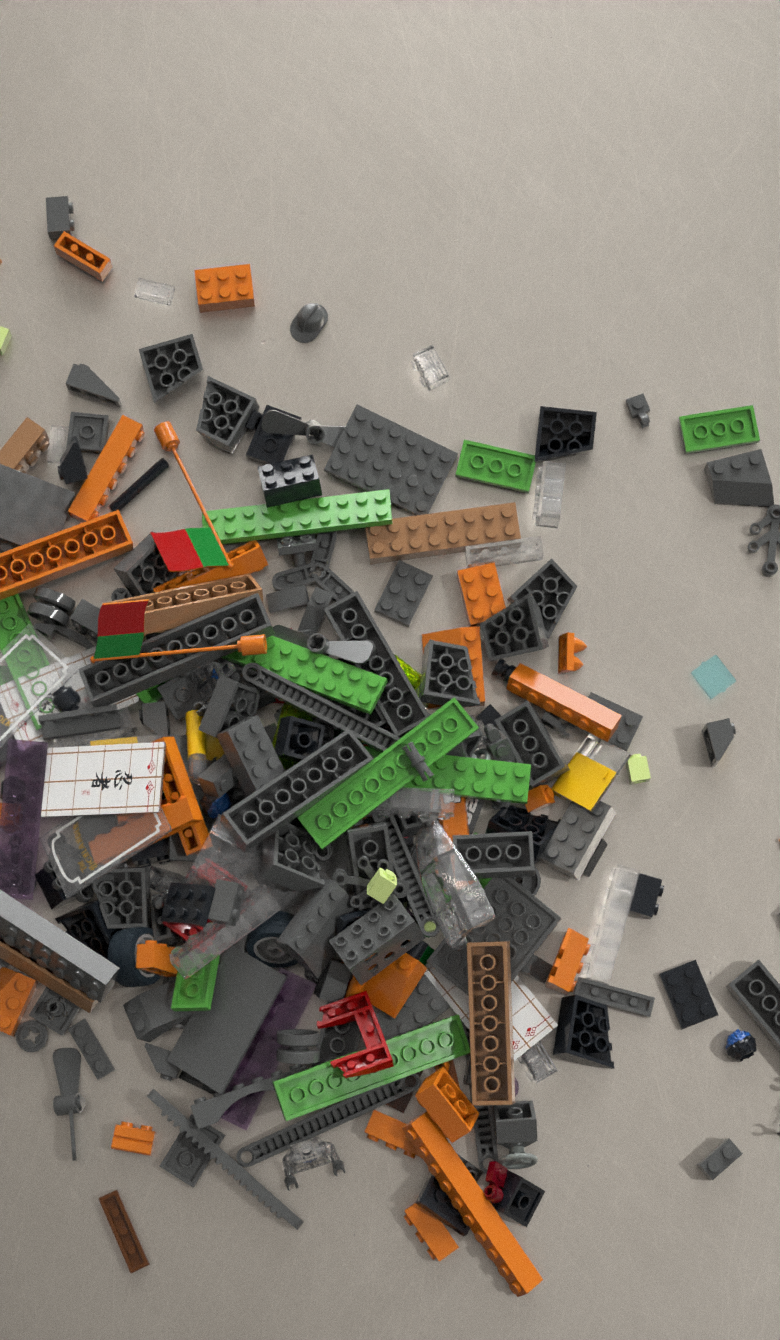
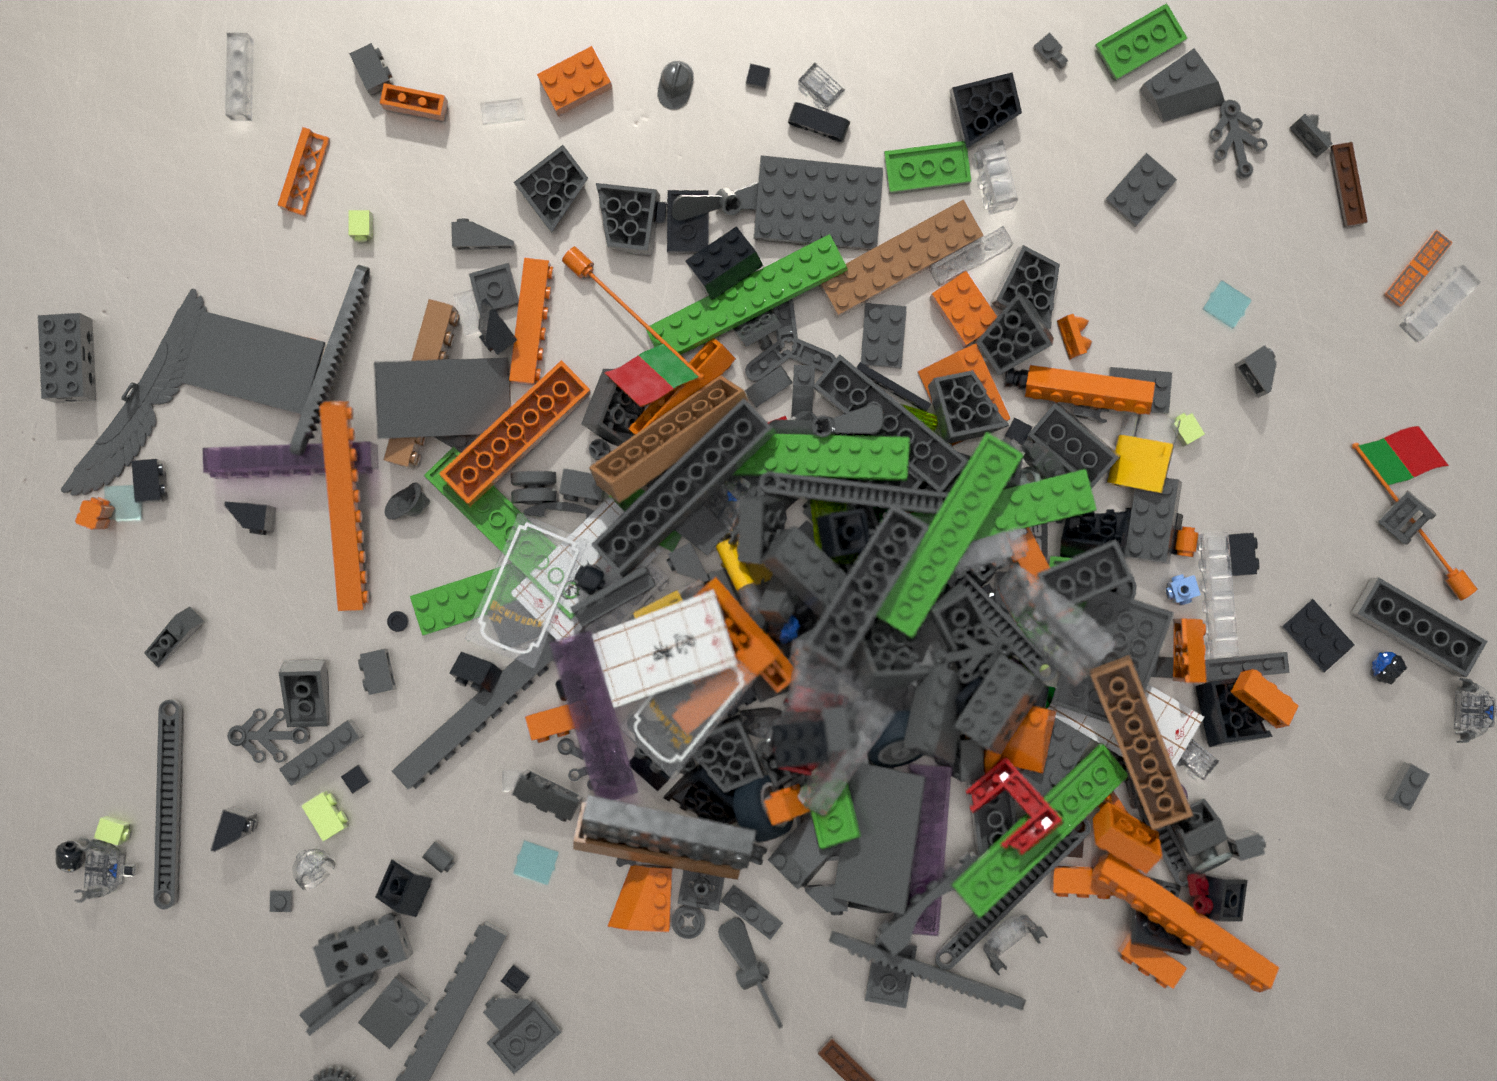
camera: 20 degrees left, 10 degrees up
flag [90,599,267,663] -> none
black axle [109,458,169,512] -> none
orange brick [111,1121,157,1156] -> none
dark grey wheel [276,1029,320,1064] -> none
yellowish green brick [367,868,397,904] -> none
dark grey pin [402,742,434,782] -> none
orange brick [525,785,555,813] -> none
none -> black tile [746,63,770,89]
none -> dark grey wheel [749,843,768,865]
none -> black beam [787,102,850,142]
none -> black tile [856,362,931,412]
none -> dark grey plate [1105,153,1177,227]
none -> light blue brick [1166,574,1201,606]
none -> orange brick [1175,526,1199,557]
none -> dark grey brick [1227,830,1266,861]
none -> orange brick [1231,669,1299,729]

